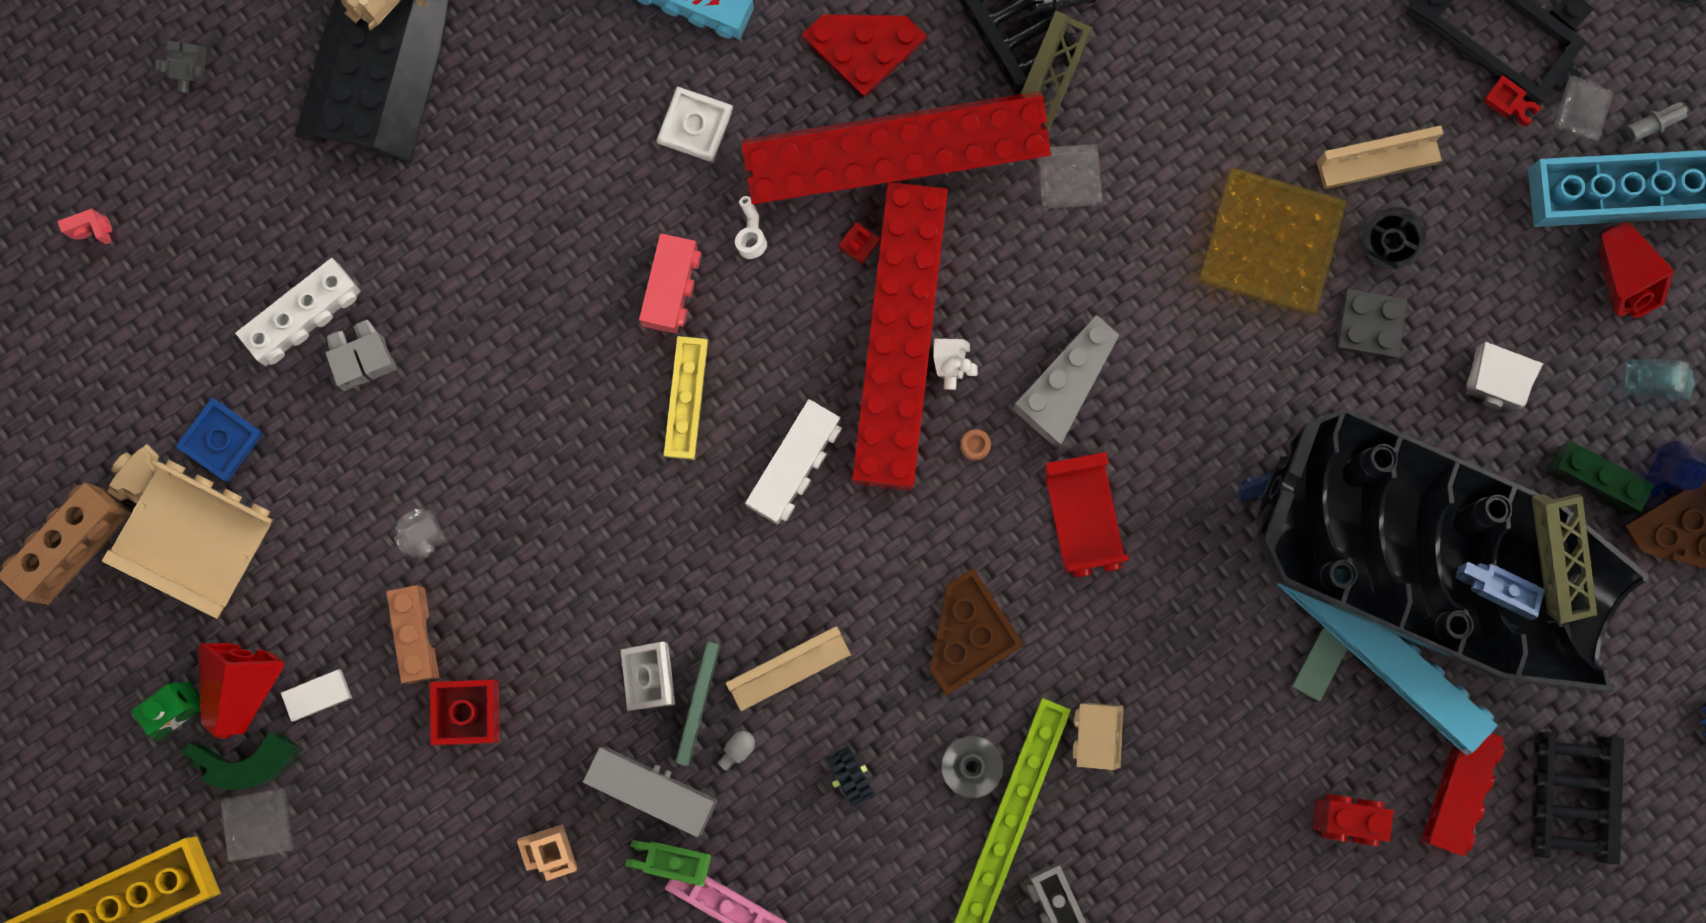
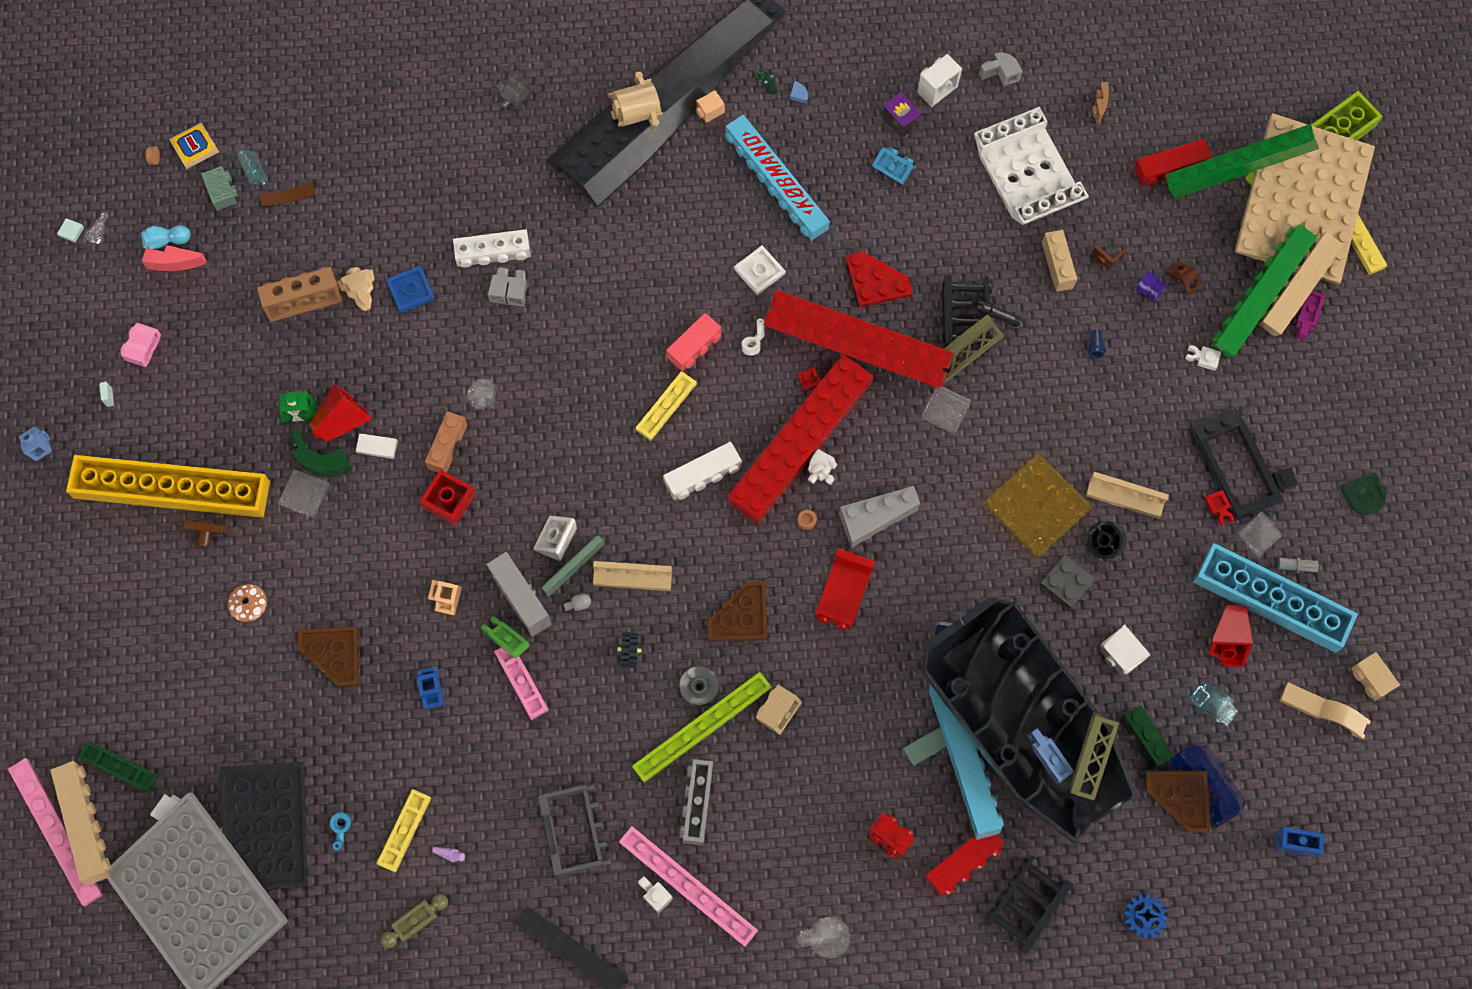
camera: 30 degrees right, 10 degrees down
coral bracket [57,209,112,244] -> none
tan panel [102,459,273,619] -> none

